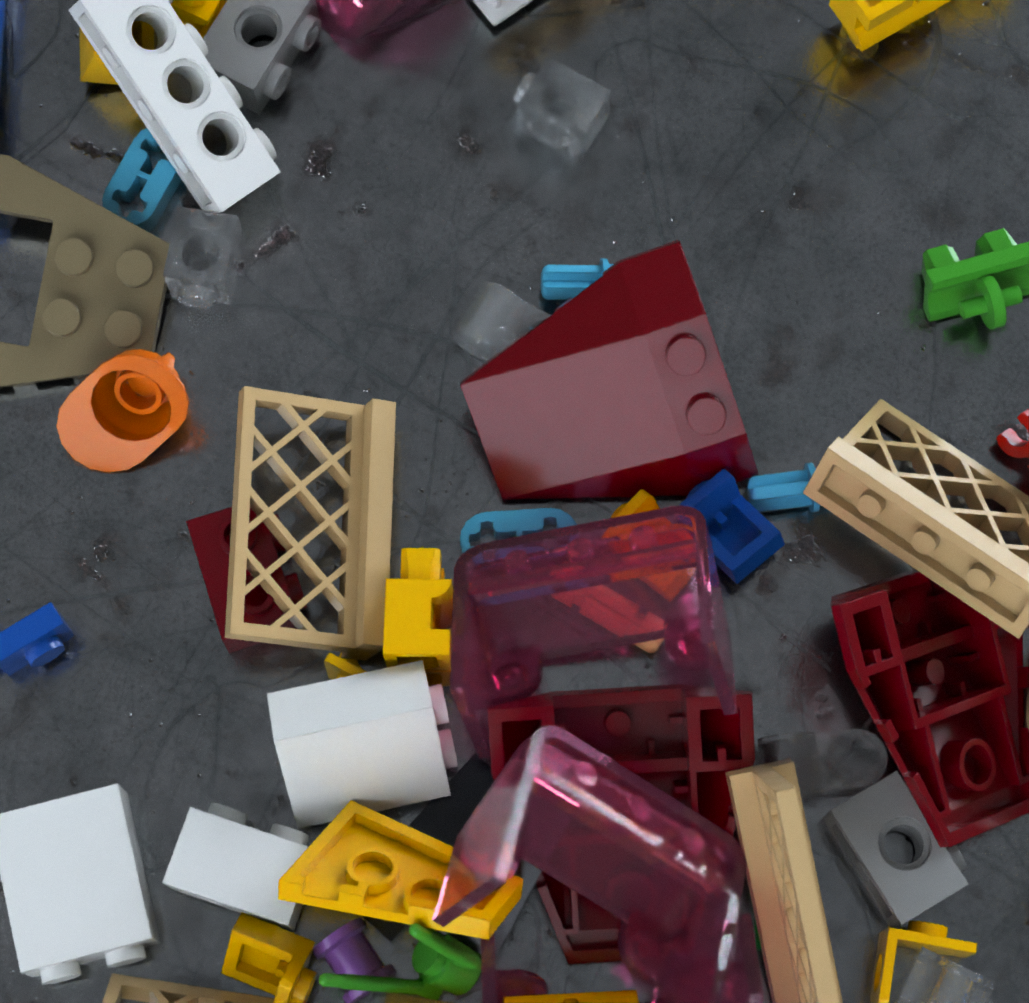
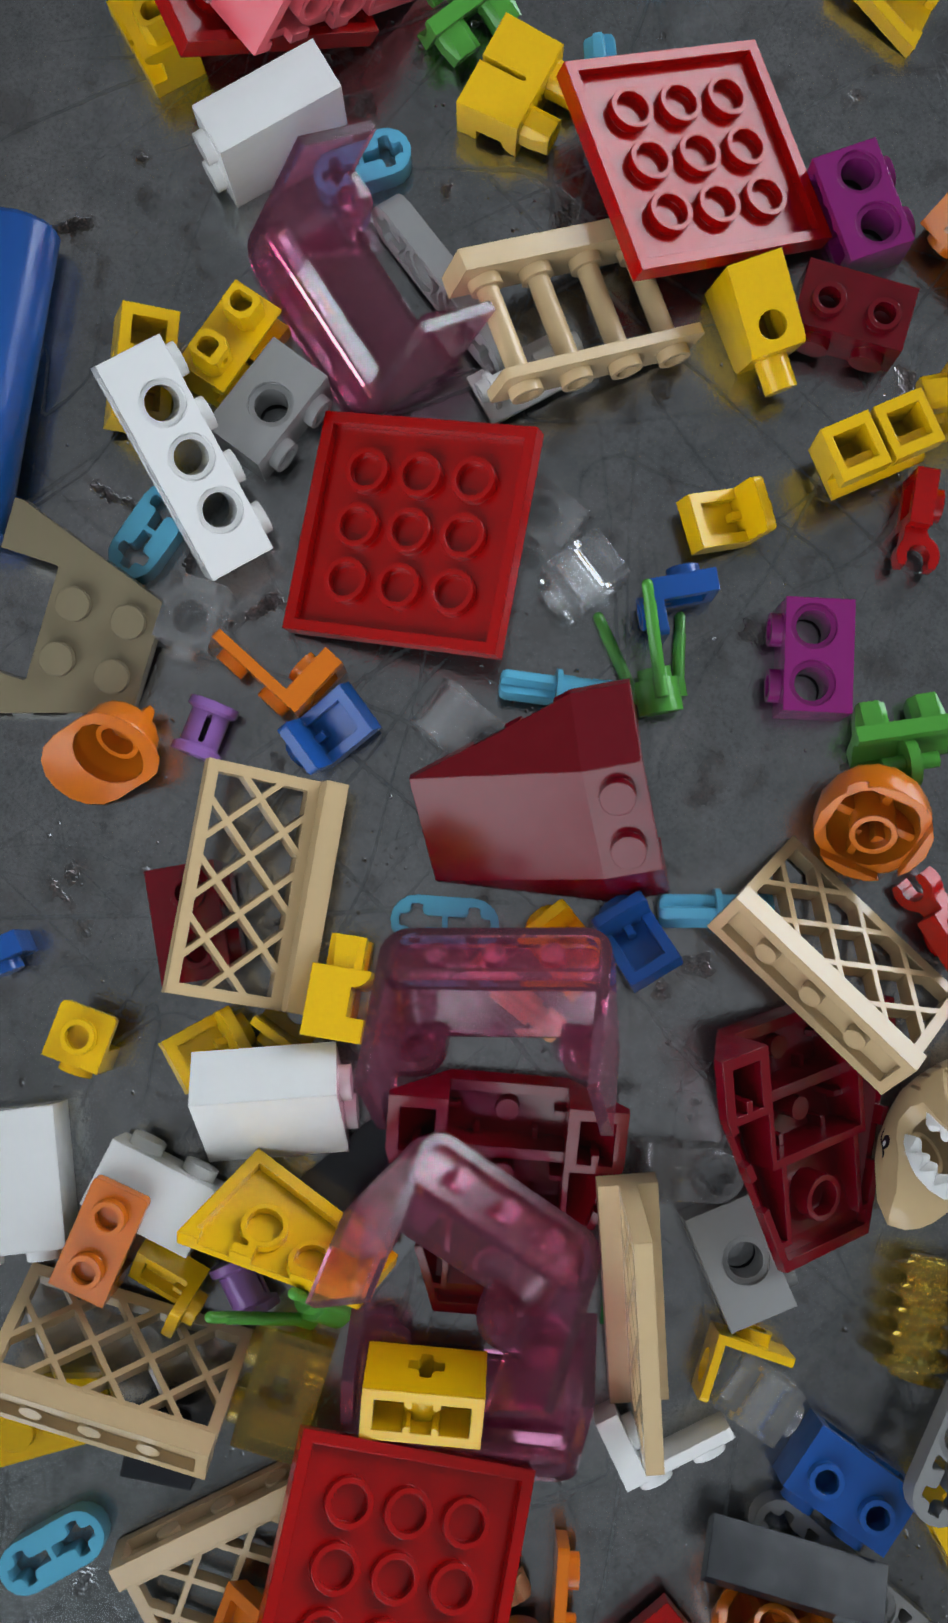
camera: 10 degrees right, 10 degrees up
none -> yellow bracket [41,999,121,1079]
none -> orange bracket [48,1175,151,1308]
none -> yellow bracket [158,1005,257,1095]
none -> medium lavender bush [170,694,239,761]
none -> orange bracket [212,628,347,718]
none -> blue bracket [278,682,382,775]
none -> red plate [282,410,544,660]
none -> clear brick [538,526,631,623]
none -> bright green plant [593,579,688,718]
none -> blue bracket [636,562,721,643]
none -> yellow bracket [676,476,777,556]
none -> magenta brick [764,596,856,722]
none -> orange cylinder [813,763,934,881]
none -> red plate [891,466,946,575]

